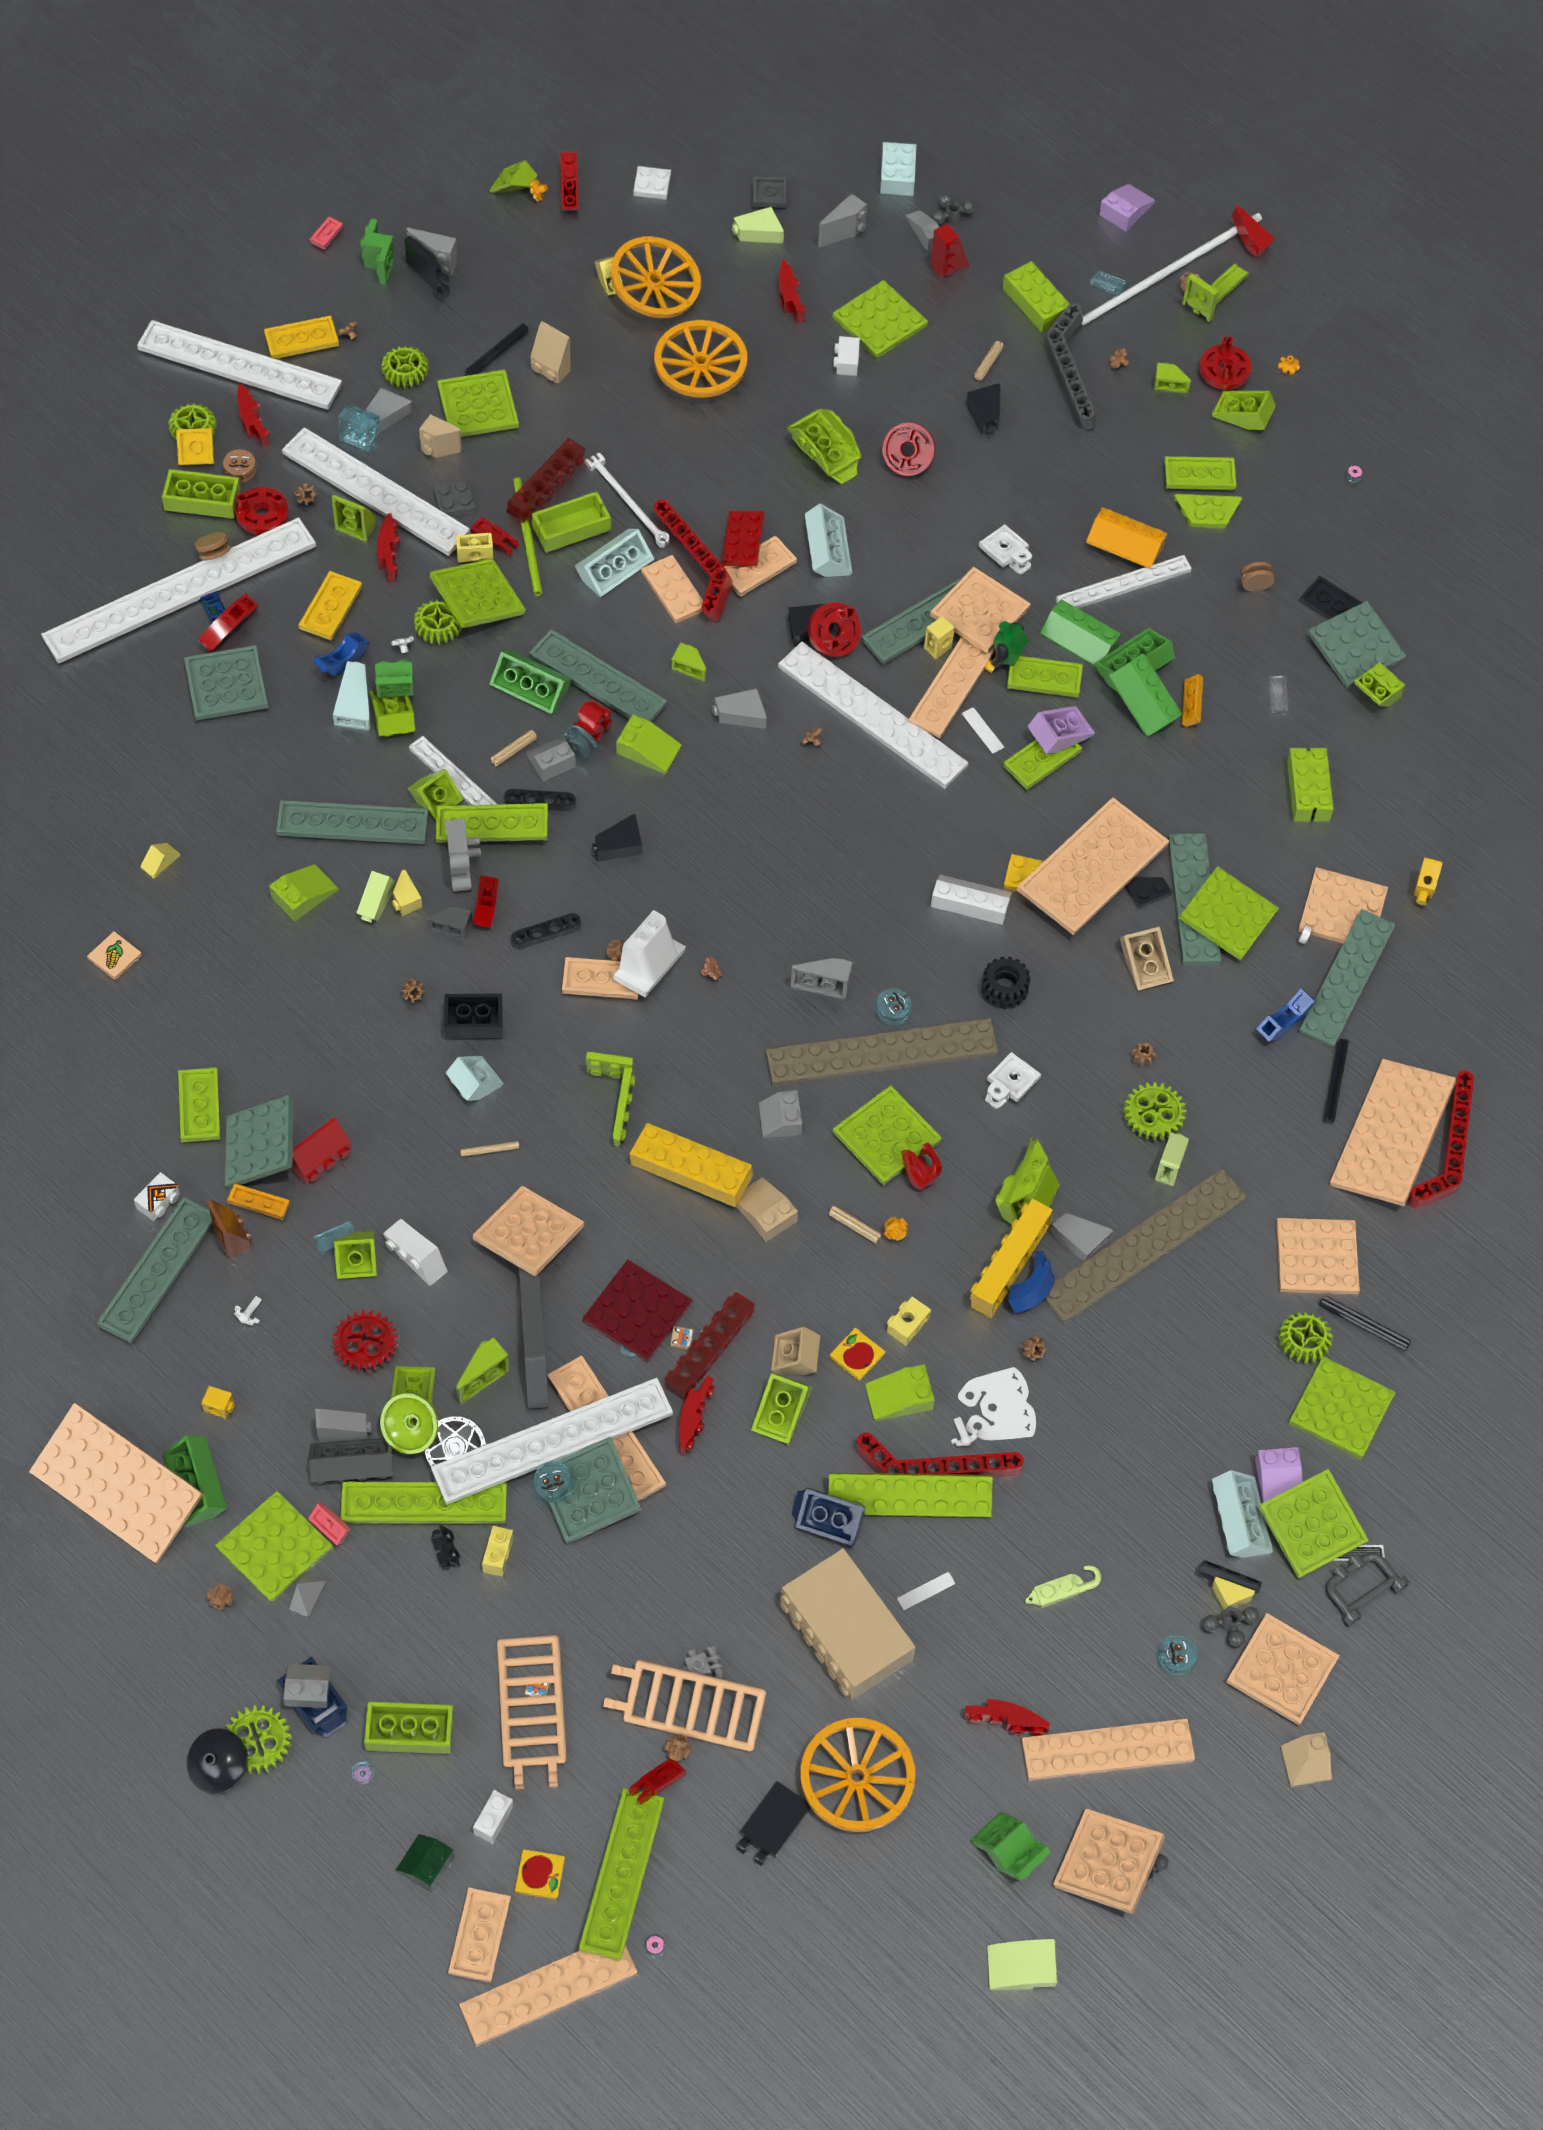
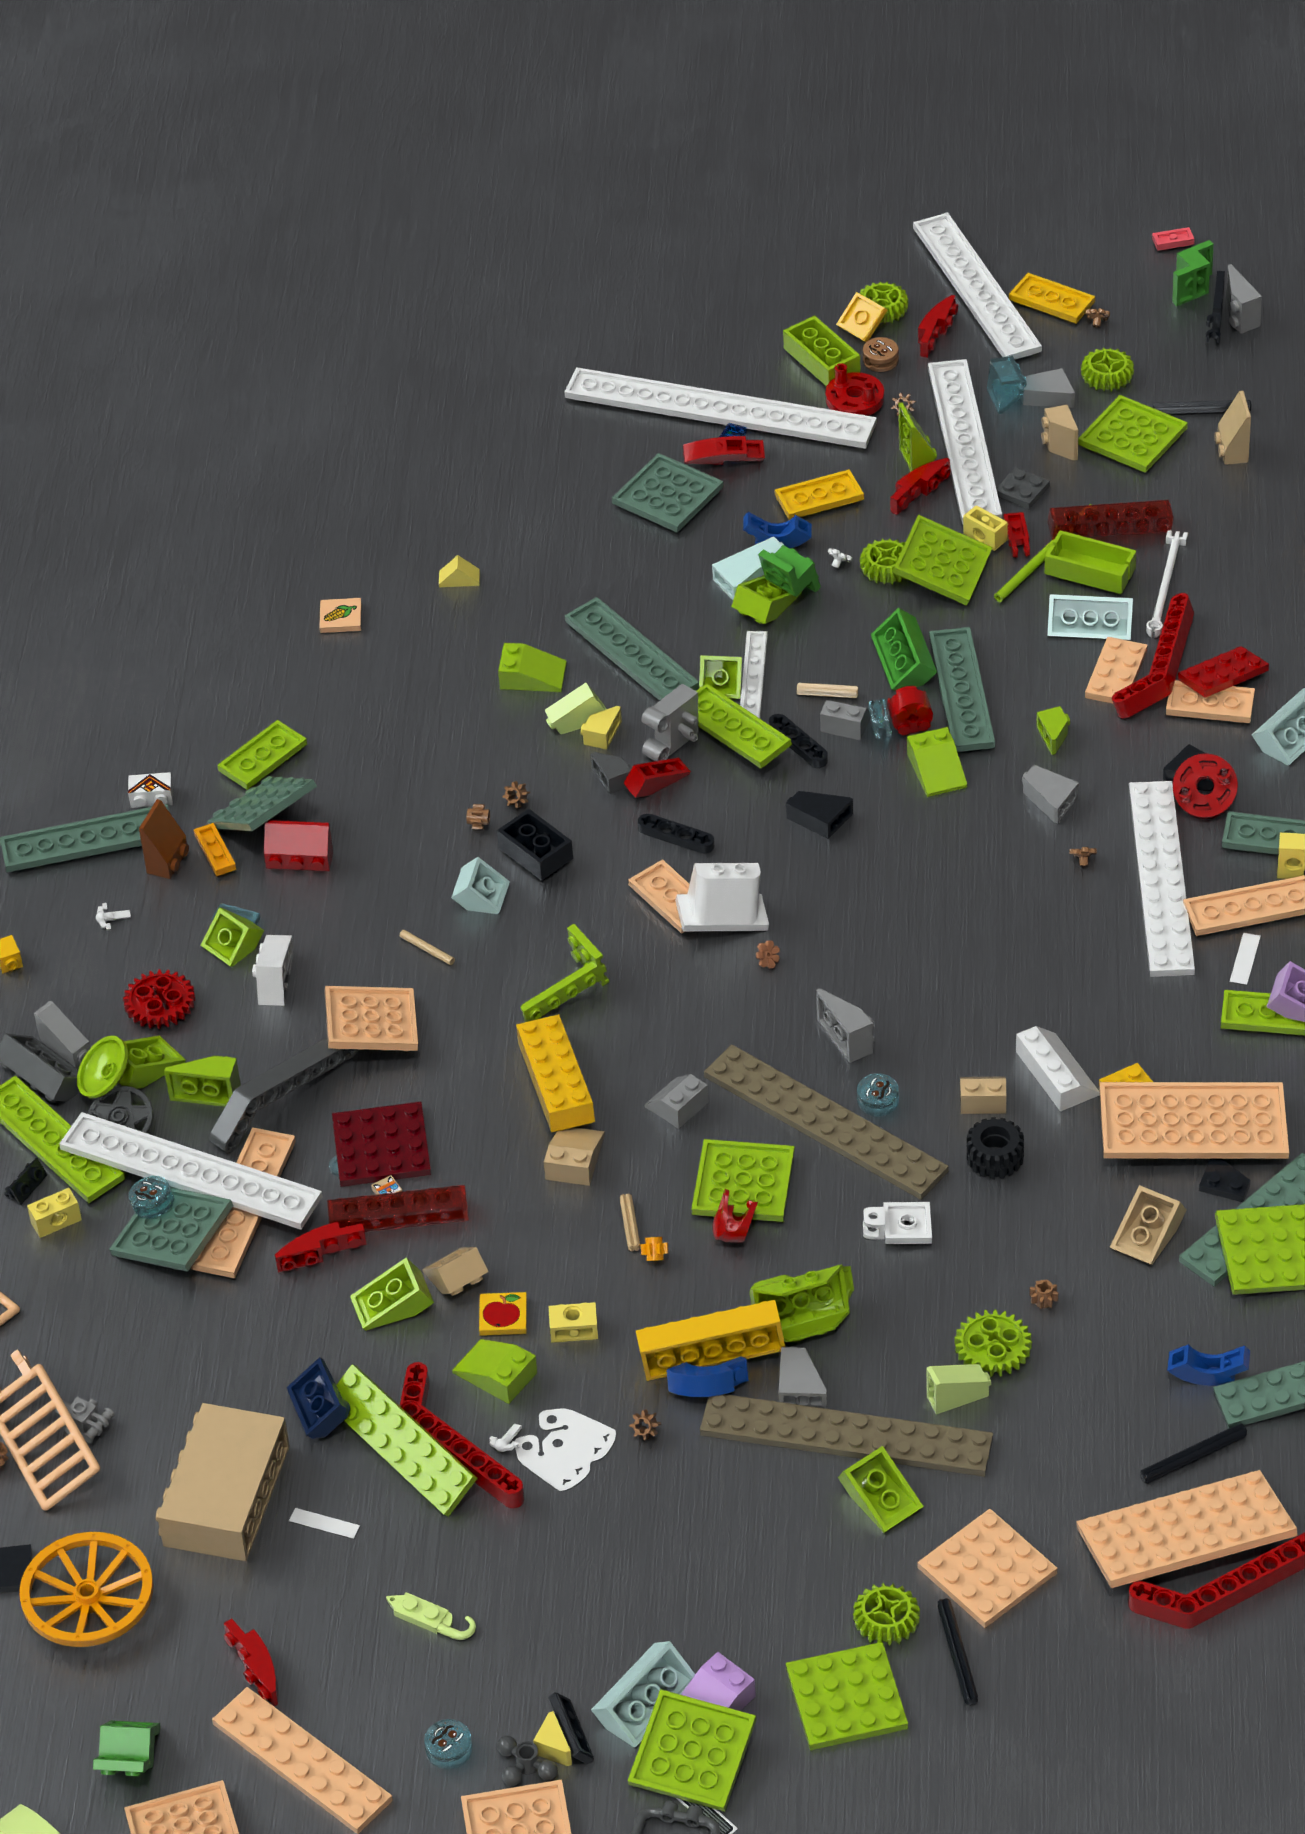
camera: 55 degrees right, 15 degrees down
medium nougat head [195,532,231,560] -> none
none -> medium nougat gear [466,804,490,830]
none -> lime slope [838,1446,924,1533]
none -> tan slope [960,1076,1006,1114]

